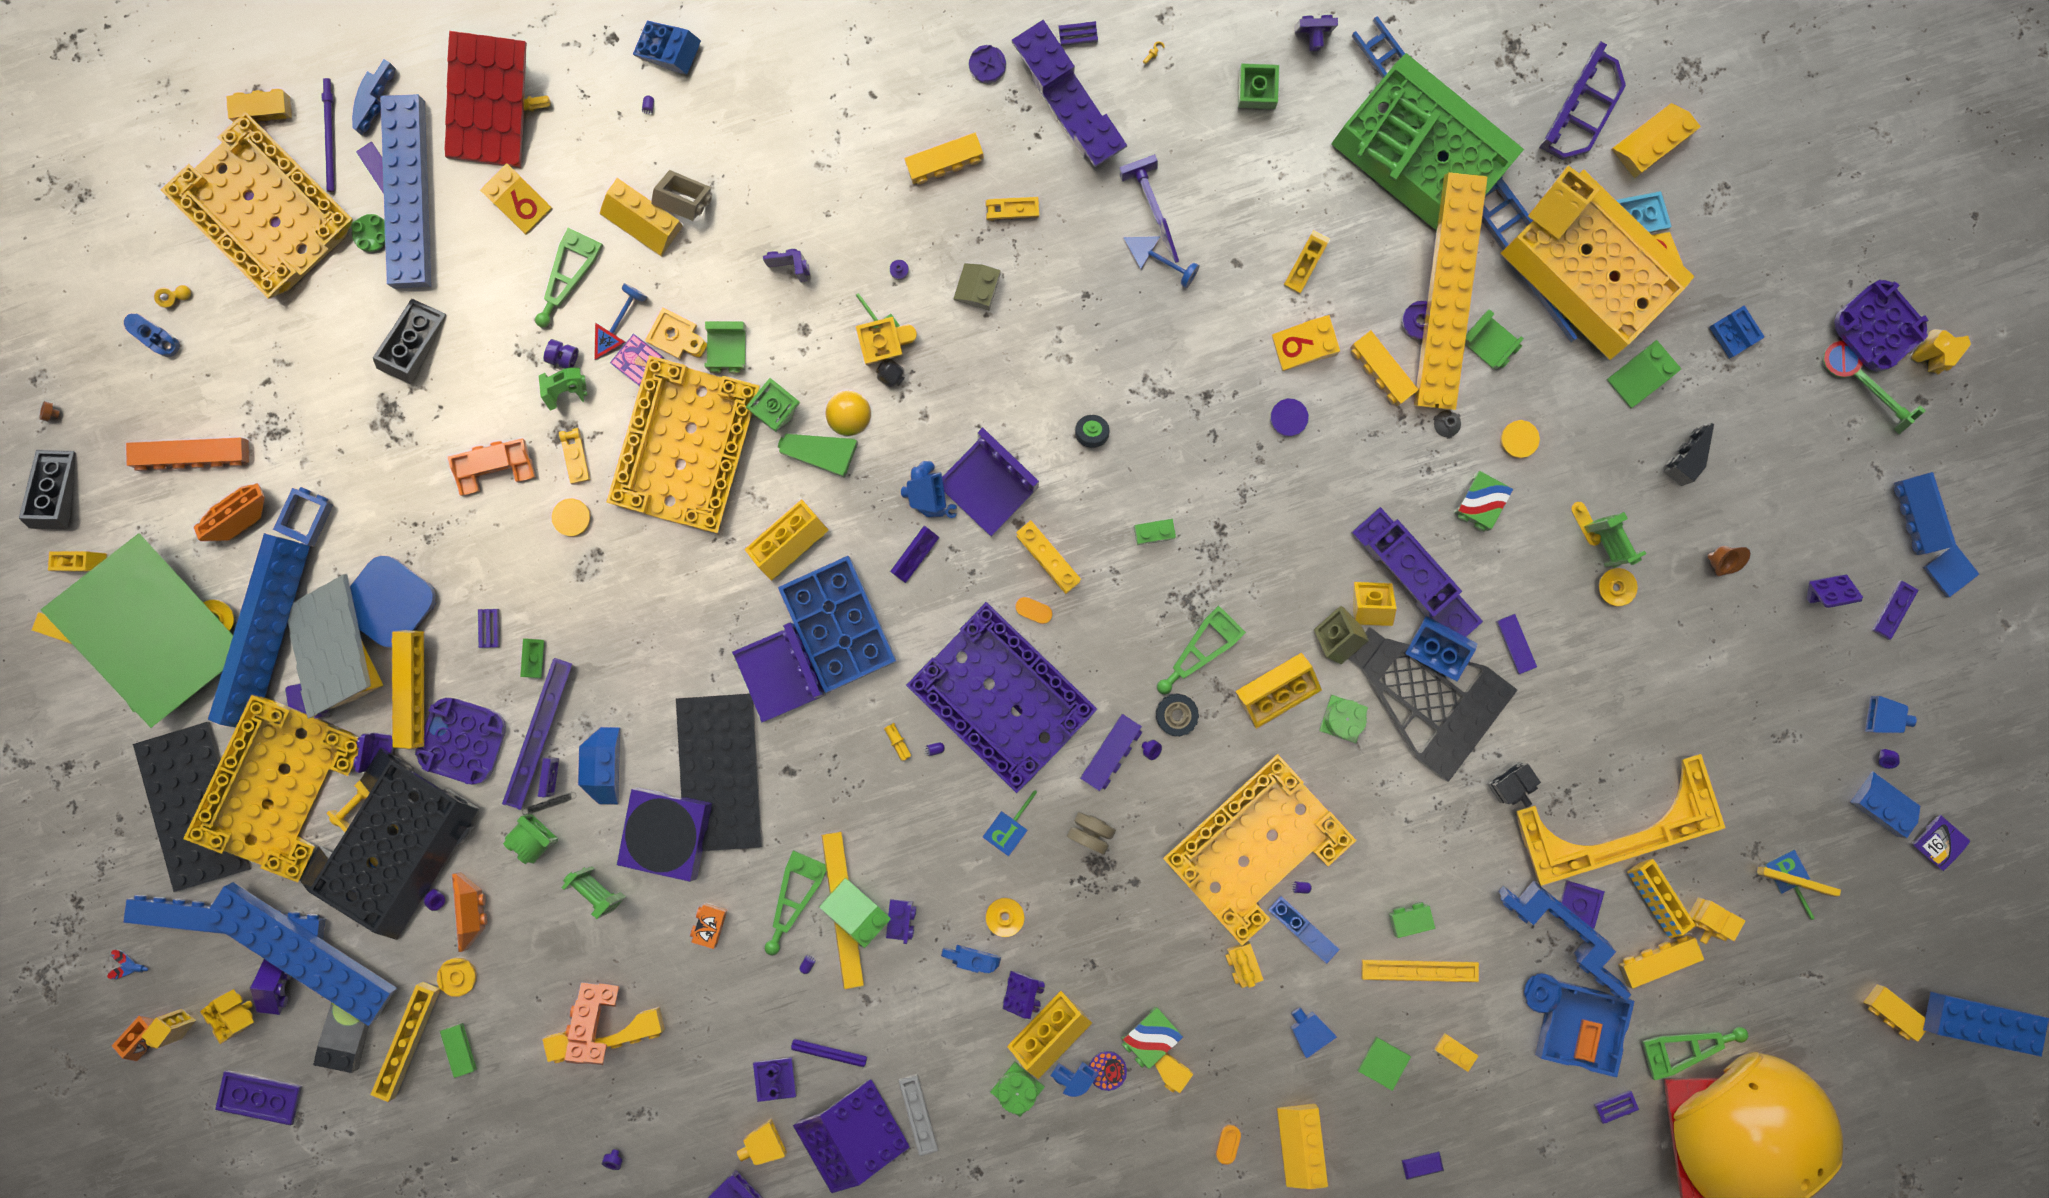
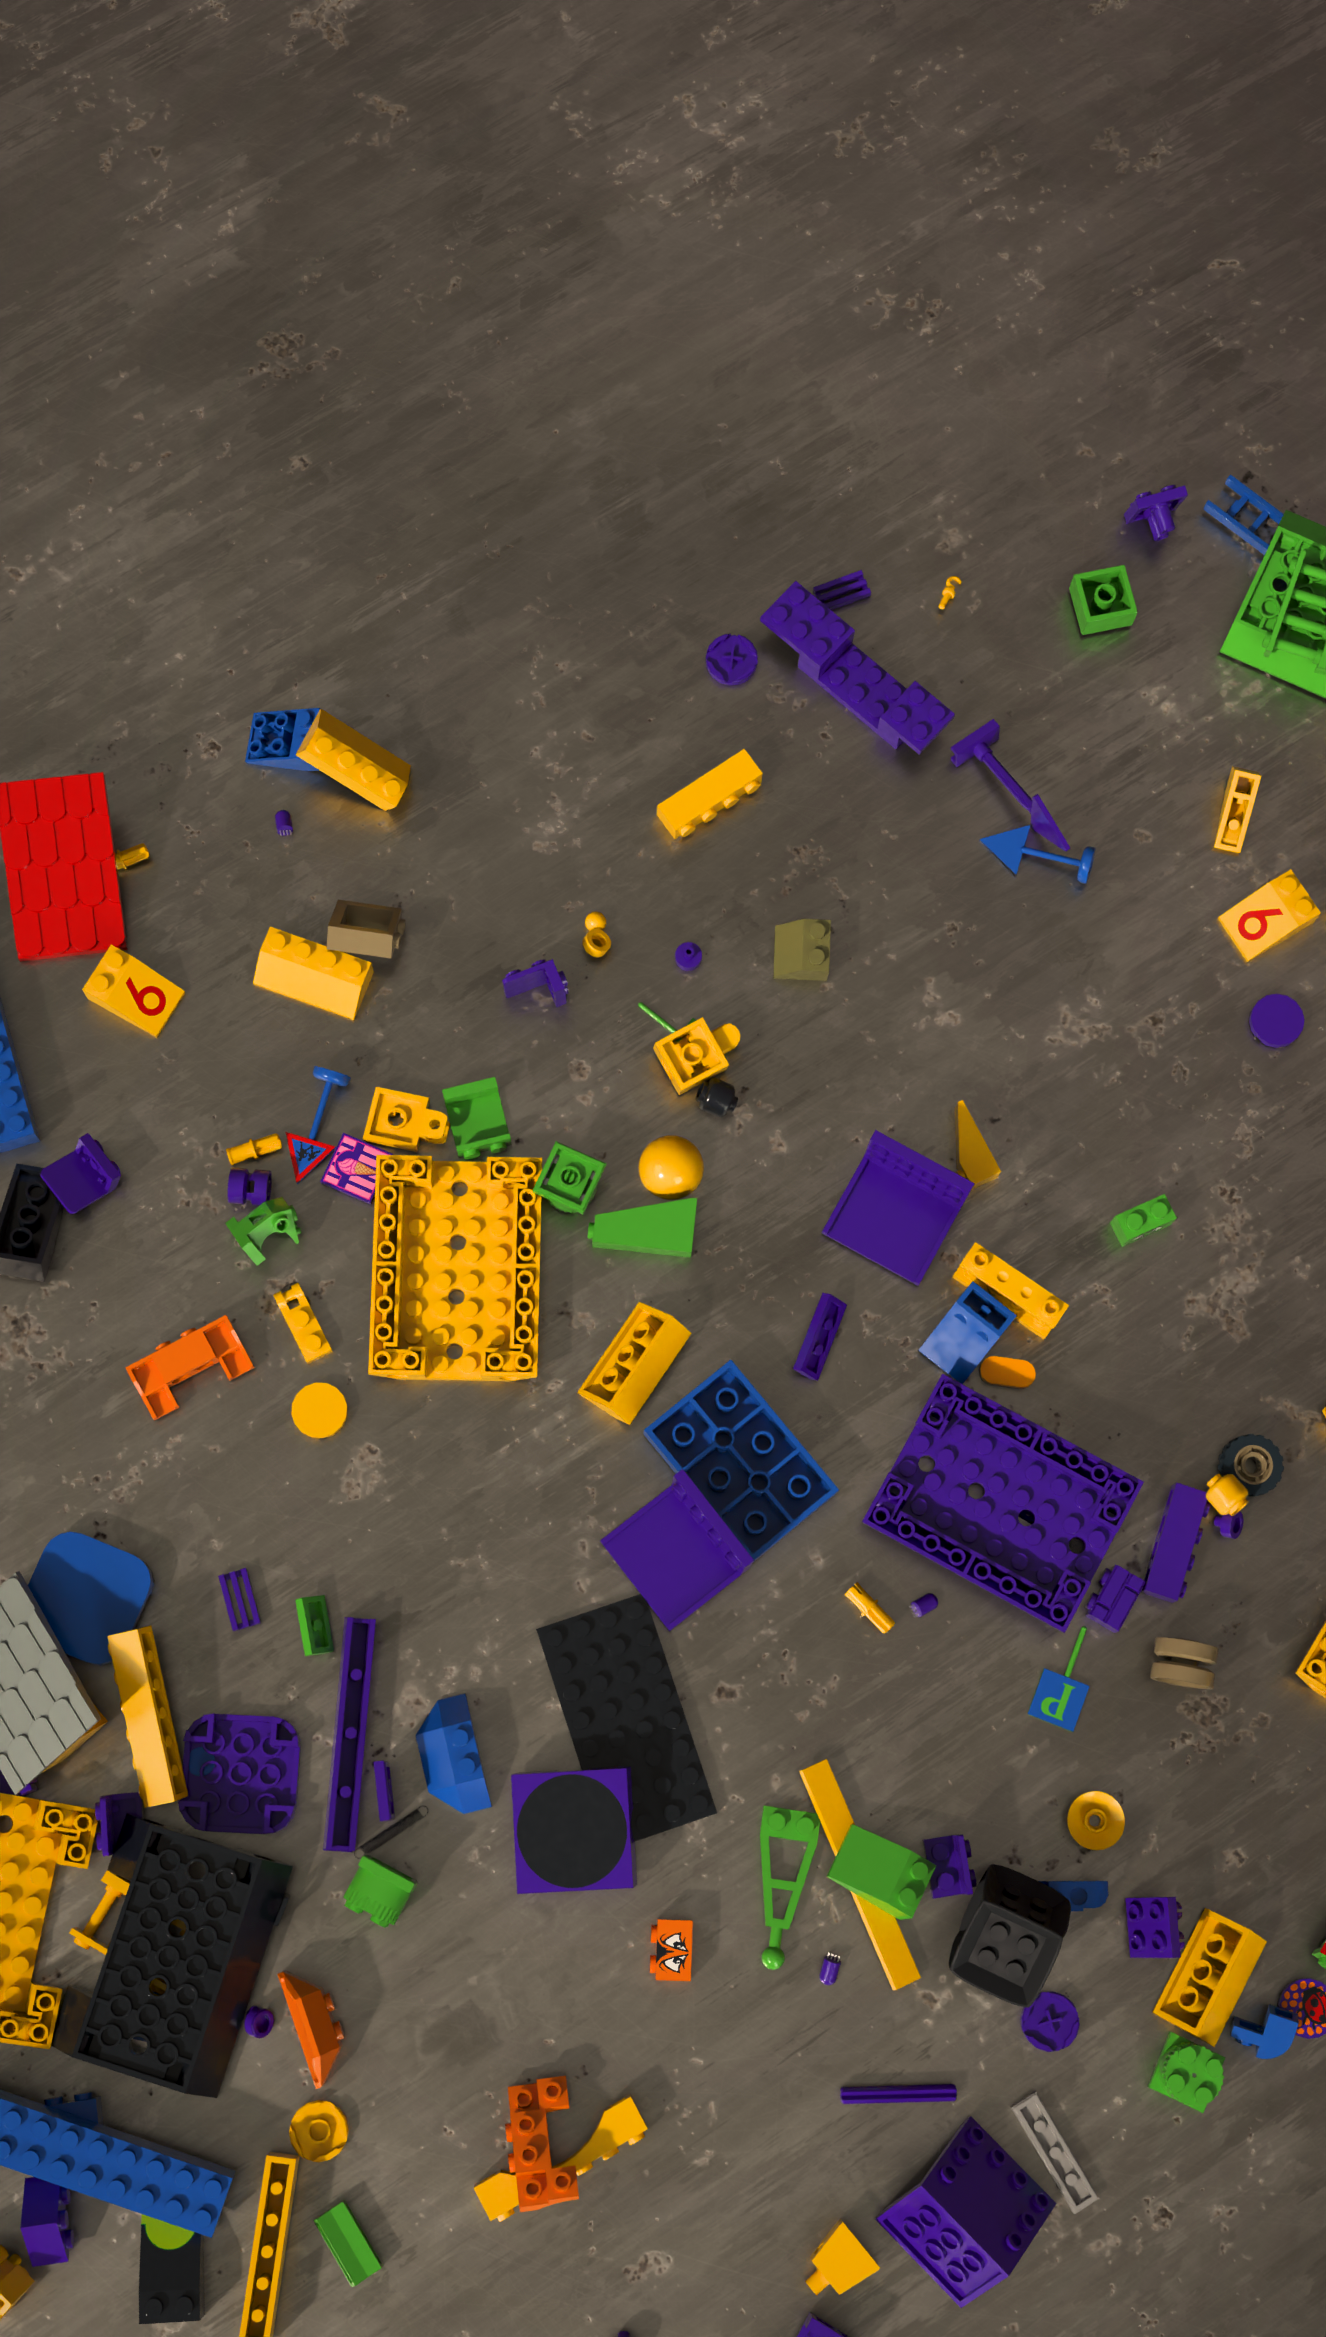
camera: 20 degrees left, 10 degrees down
bright green plate [535,227,603,328] -> none
bright green fence [561,866,626,919] -> none
dark purple plate [753,1057,797,1102] -> none
blue torso [901,461,957,518] -> none
yellow plate [985,197,1039,221] -> none
black wheel [1075,415,1110,448] -> none
bright green plate [1157,605,1246,695] -> none
none -> dark purple bracket [40,1133,121,1214]
none -> yellow axle [226,1133,282,1166]
none -> yellow slope [296,709,411,811]
none -> yellow plate [582,911,611,957]
none -> blue slope [918,1281,1017,1384]
none -> black piece [949,1864,1071,2007]
none -> yellow slope [955,1100,1001,1190]
none -> dark purple tile [1020,1991,1080,2052]
none -> dark purple brick [1085,1565,1146,1633]
none -> yellow head [1206,1474,1248,1516]

